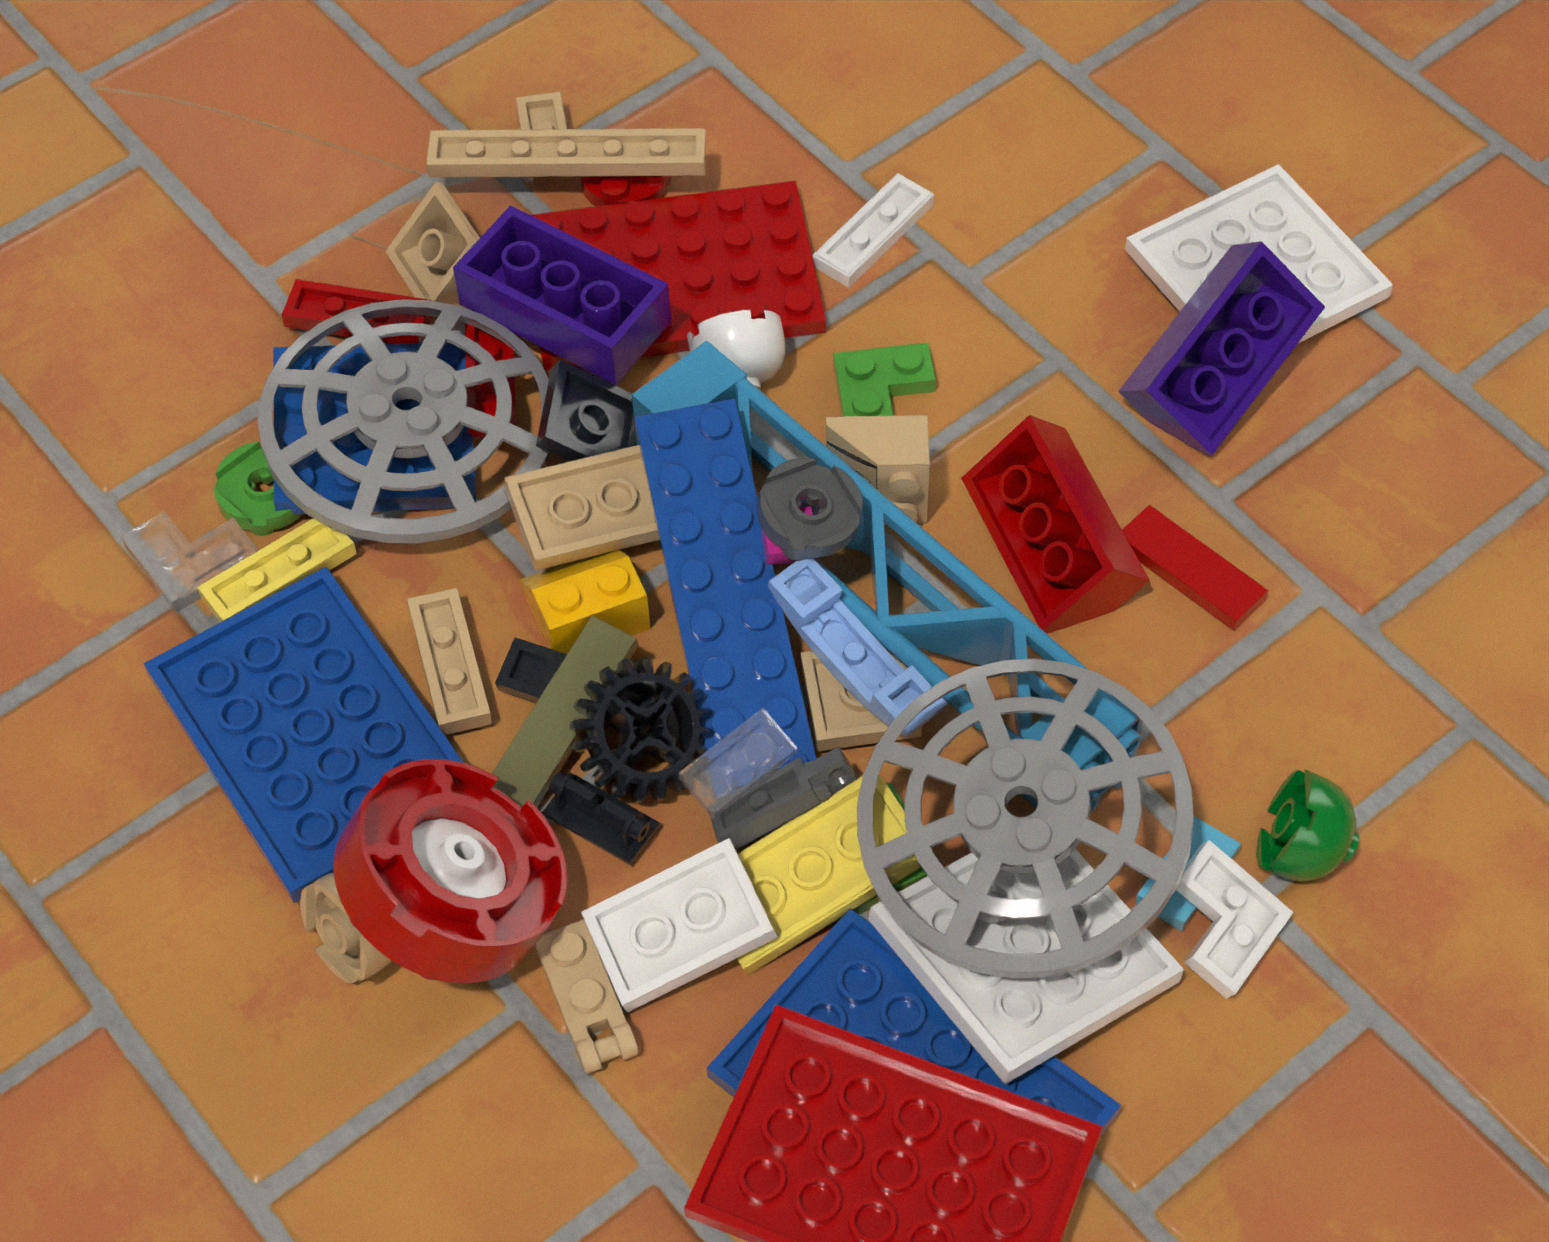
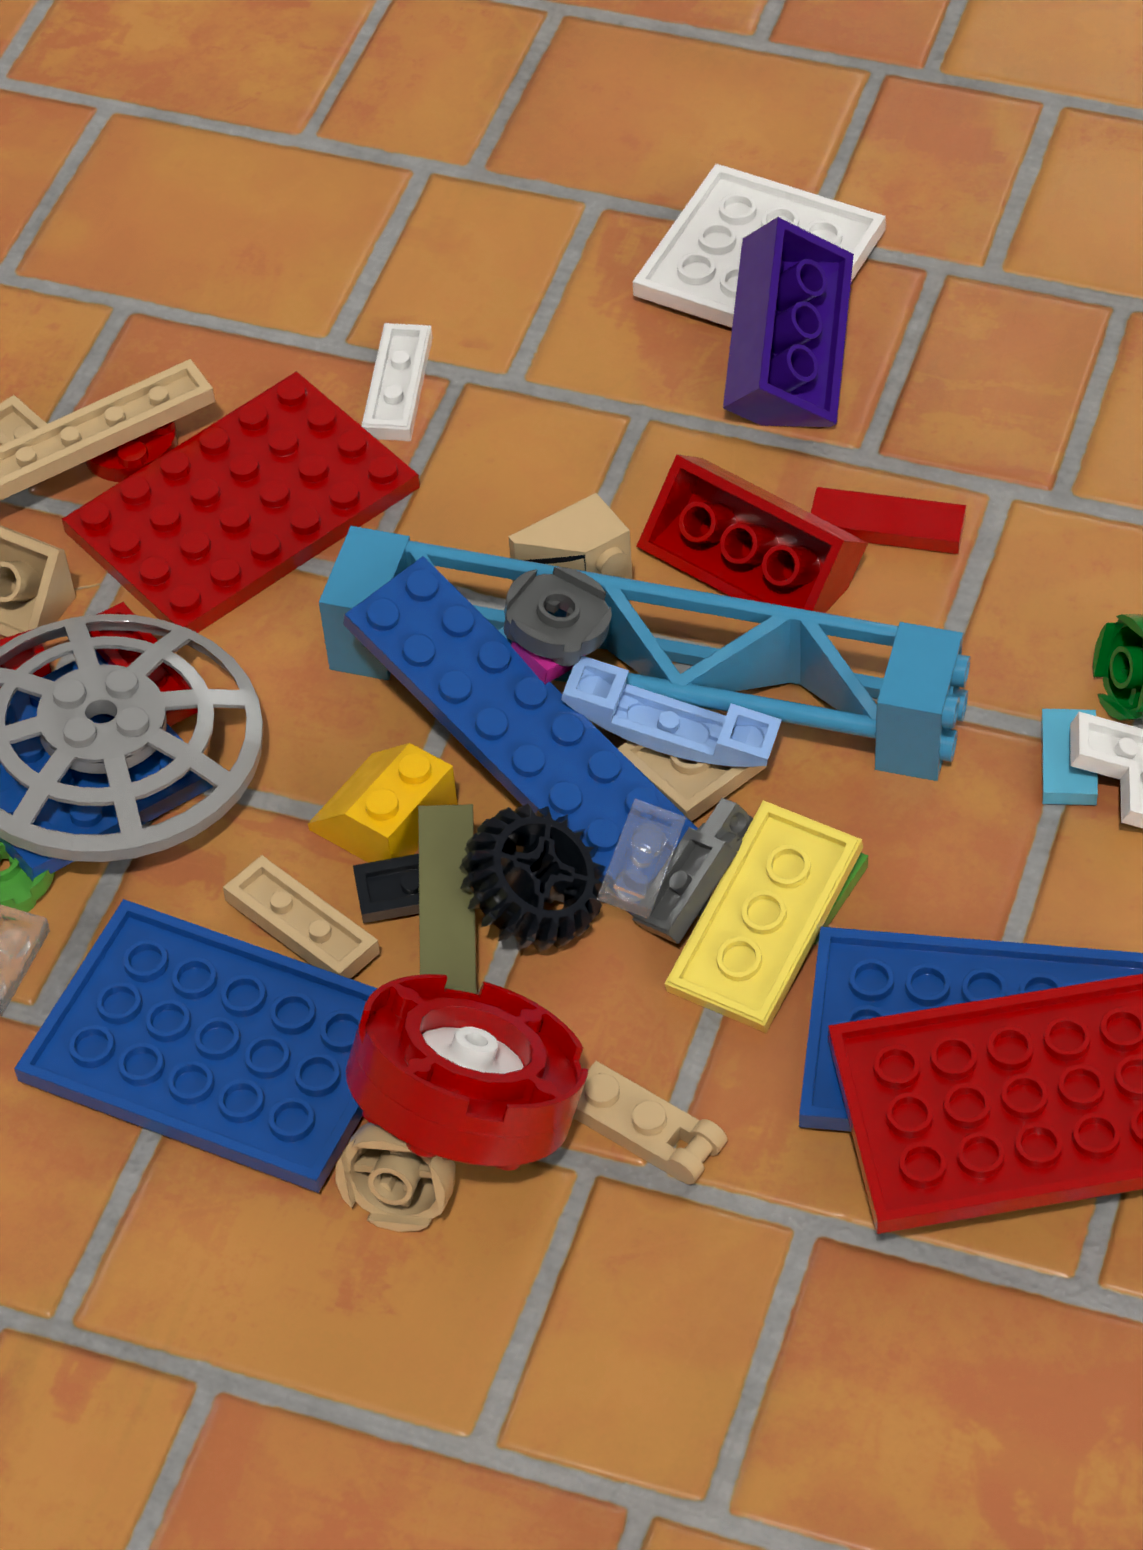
camera: 30 degrees left, 5 degrees down
light yellow plate [197,518,357,622] -> none
dark purple brick [453,205,671,385] -> none
tan plate [504,445,659,571] -> none
black plate [536,359,637,462] -> none
black hinge [542,772,660,865] -> none
white plate [581,838,778,1013] -> none
white cylinder [687,310,785,390] -> none
bright green plate [833,342,936,416] -> none
light grey dish [857,659,1194,978] -> none
white plate [868,849,1184,1084] -> none

